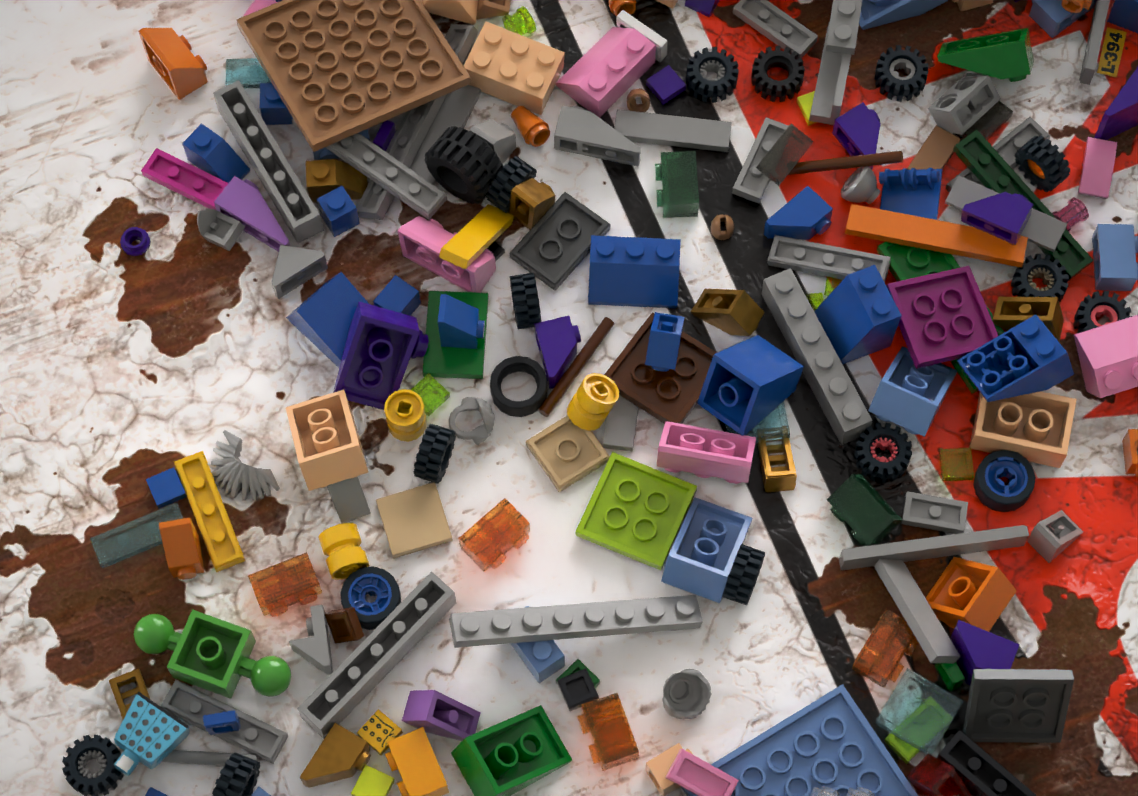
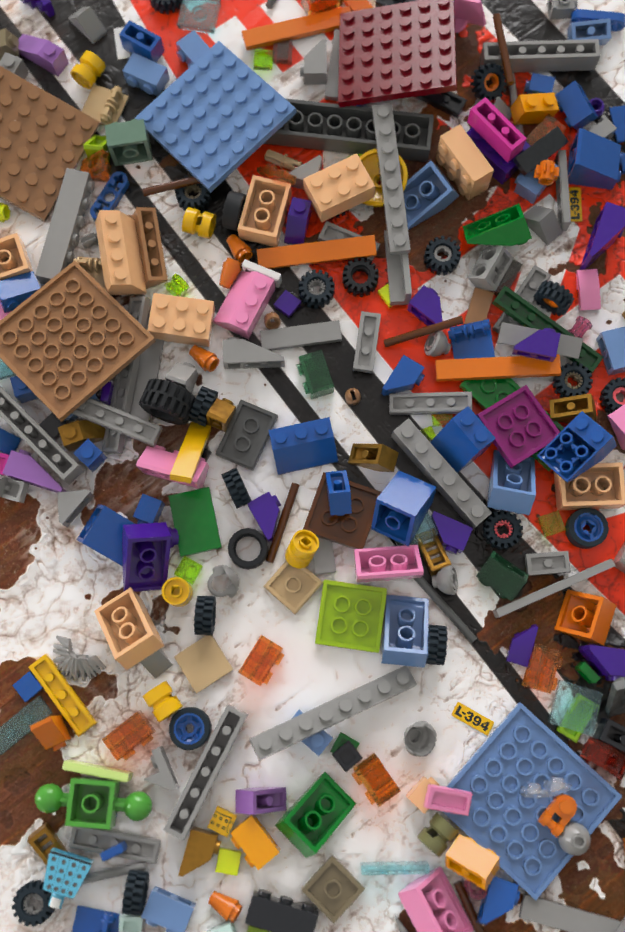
camera: 15 degrees left, 10 degrees up
reddish brown tile [325,607,364,644] -> none
blue slope [438,294,485,349] -> none
clear smoke tile [756,124,814,186] -> none
light grey tile [874,559,960,664] -> none
none -> black tile [39,413,67,440]
none -> yellowish green tile [62,759,133,783]
none -> orange cone [219,258,242,289]
none -> orange tile [256,235,377,269]
none -> dark grey bar [414,576,477,643]
none -> dark purple slope [430,511,473,555]
none -> light grey brick [432,565,458,595]
none -> yellow sticker [451,702,494,736]
none -> dark purple slope [506,624,538,667]
none -> light grey slope [524,205,562,246]

